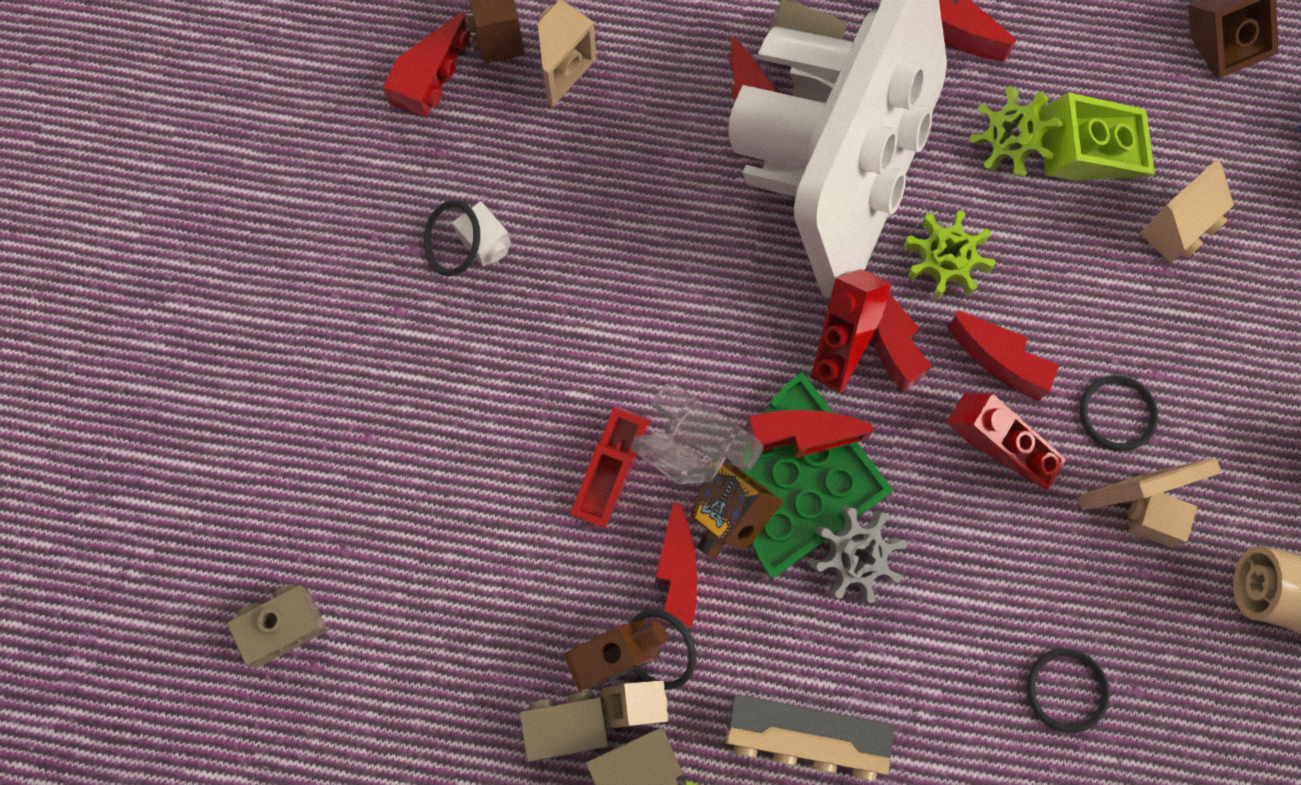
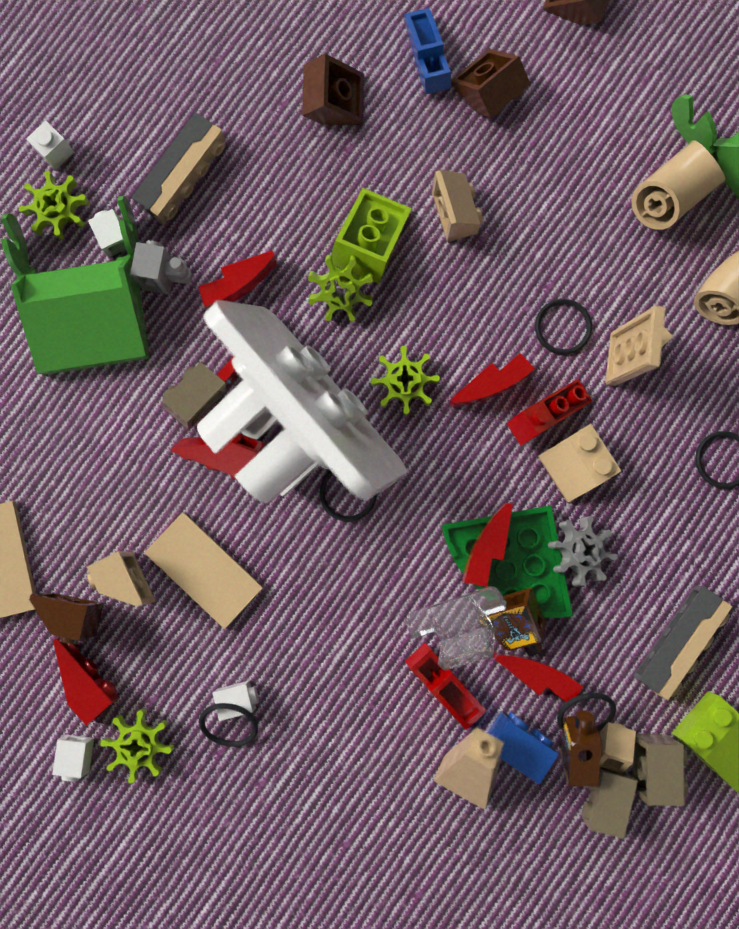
camera: 60 degrees left, 10 degrees up
red slope [810,269,892,393] -> none
red slope [871,272,932,393] -> none
none -> white brick [52,735,94,782]
none -> lime gear [100,708,174,784]
none -> tan tile [144,512,264,629]
none -> black tyre [319,470,377,522]
none -> tan slope [434,728,504,809]
none -> blue brick [487,711,559,785]
none -> tan slope [538,424,621,503]

